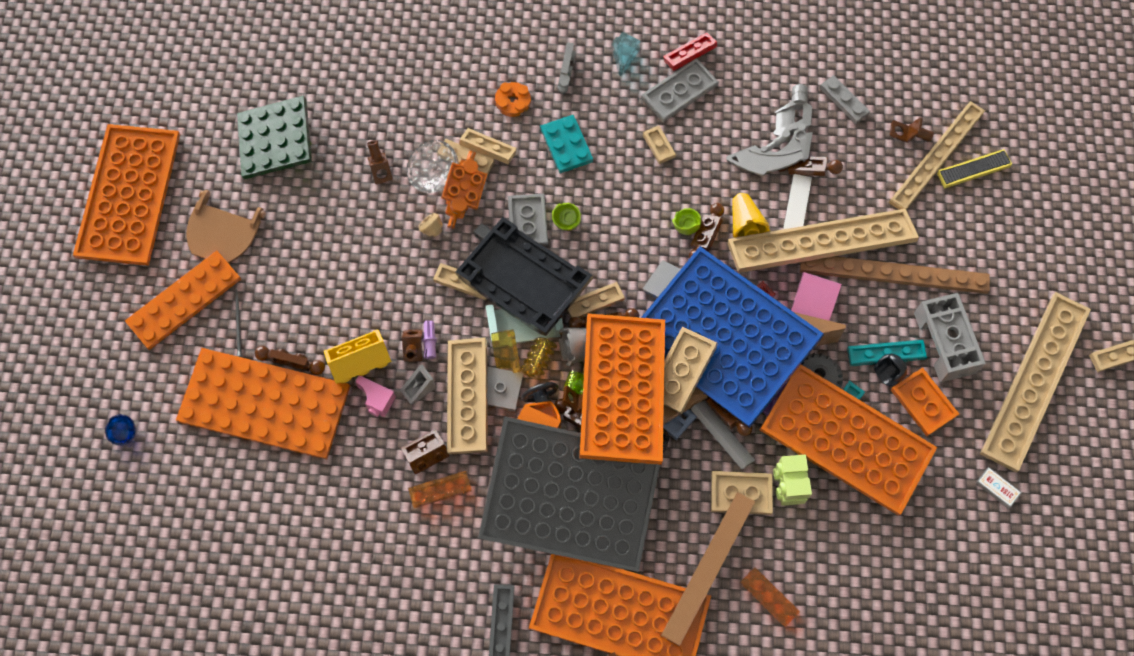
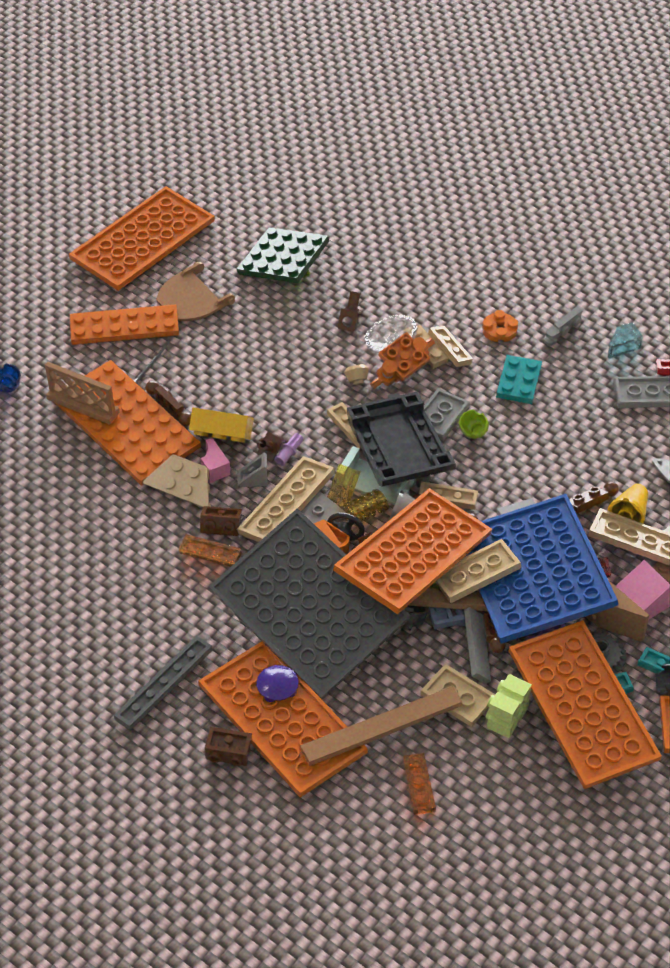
camera: 35 degrees right, 20 degrees down
tan plate [643,125,676,164] -> none
lime hair [672,208,702,235] -> none
none -> medium nougat fence [45,362,120,425]
none -> tan wing [143,454,211,507]
none -> dark purple dish [257,665,298,702]

